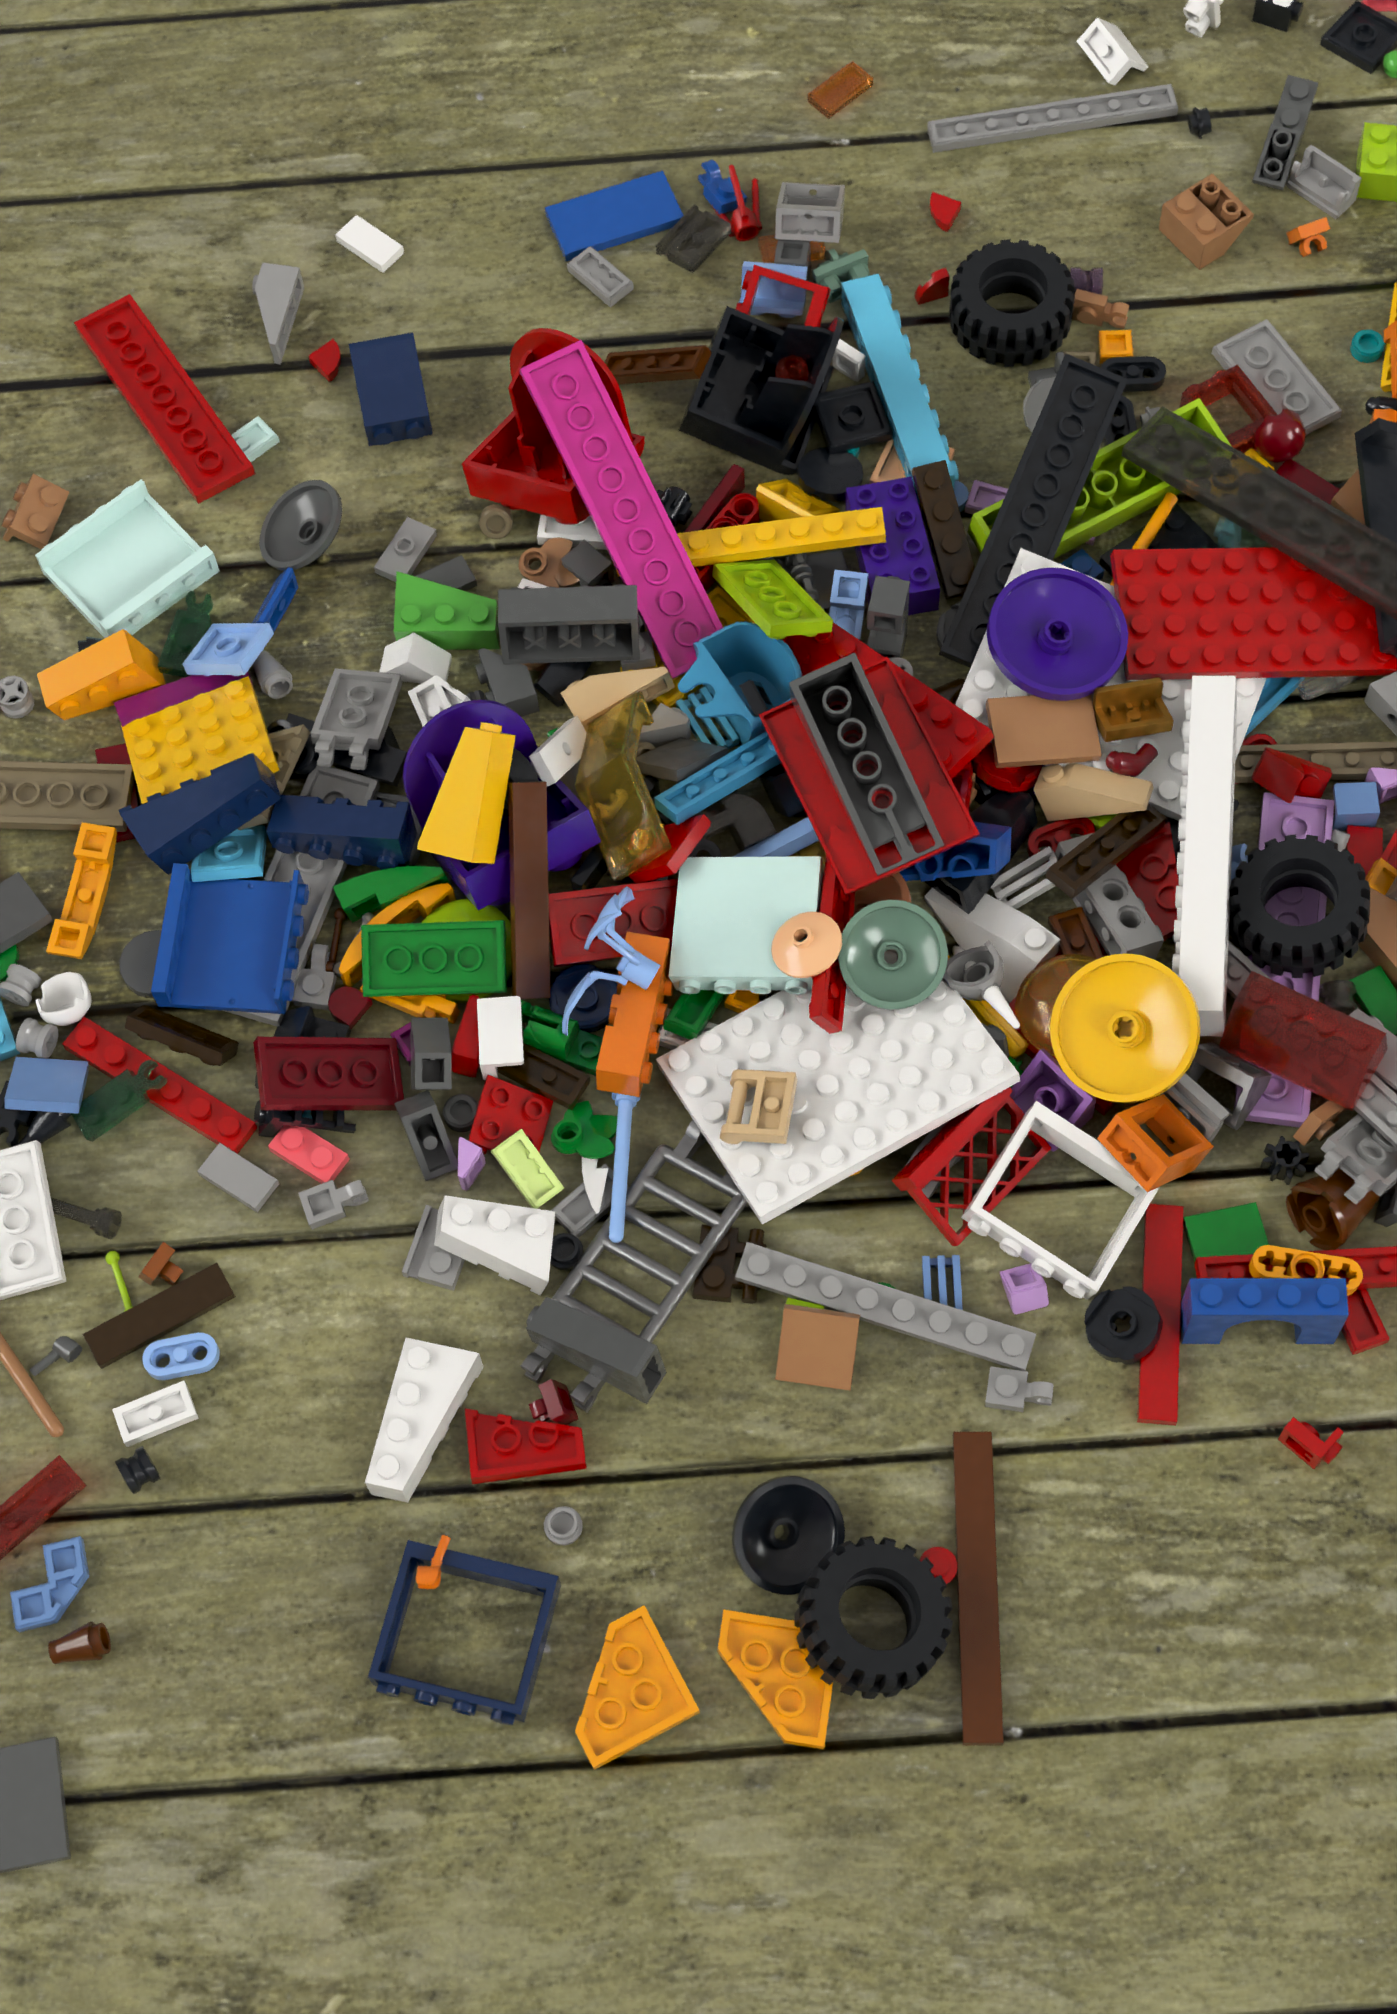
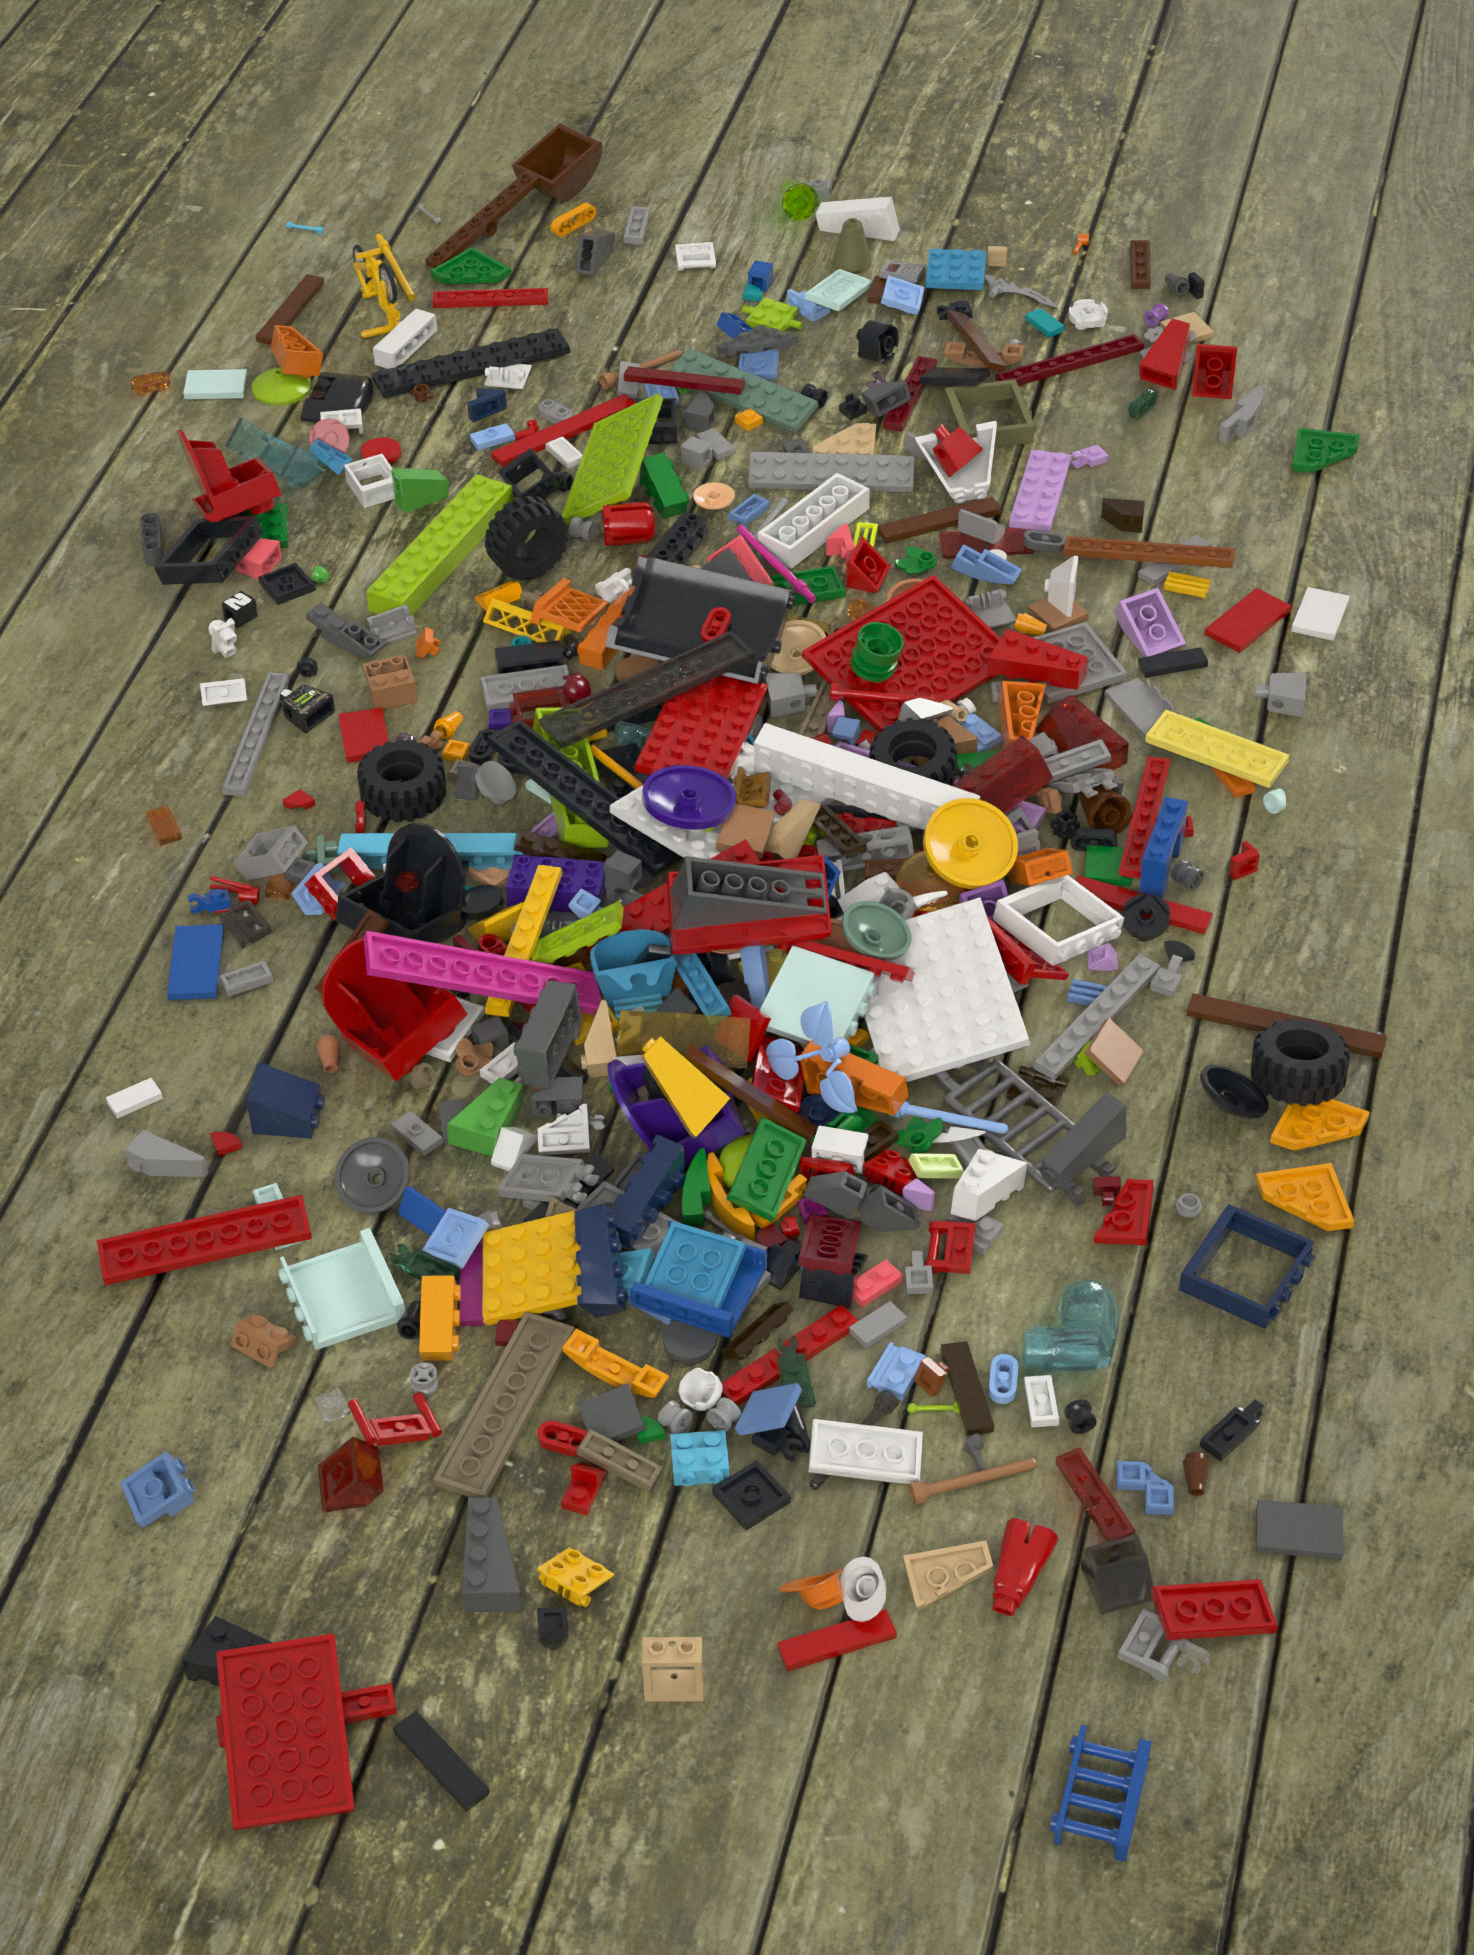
camera: 75 degrees left, 20 degrees down
white wedge [365,1338,484,1503] -> none
orange hand [416,1535,451,1589] -> none
tan plate [720,1069,798,1144] -> none
light nougat dish [771,912,842,978] -> none
light orange beam [1249,1245,1363,1296] -> none
none -> black torso [280,685,335,734]
none -> nougat cone [316,1035,340,1073]
none -> red tile [338,707,389,763]
none -> light orange cone [434,711,463,739]
none -> dark purple tile [489,709,512,730]
none -> black brick [494,640,564,674]
none -> dark azure plate [644,1221,747,1309]
none -> red plate [780,1216,800,1241]
none -> light blue plate [867,1342,926,1401]
none -> red plate [924,1221,976,1274]
none -> clear light blue piece [1023,1278,1119,1372]
none -> black plate [1070,828,1117,852]
none -> black tile [1164,941,1195,962]
none -> dark grey wheel [1171,859,1204,891]
none -> black hinge [1200,1399,1264,1462]

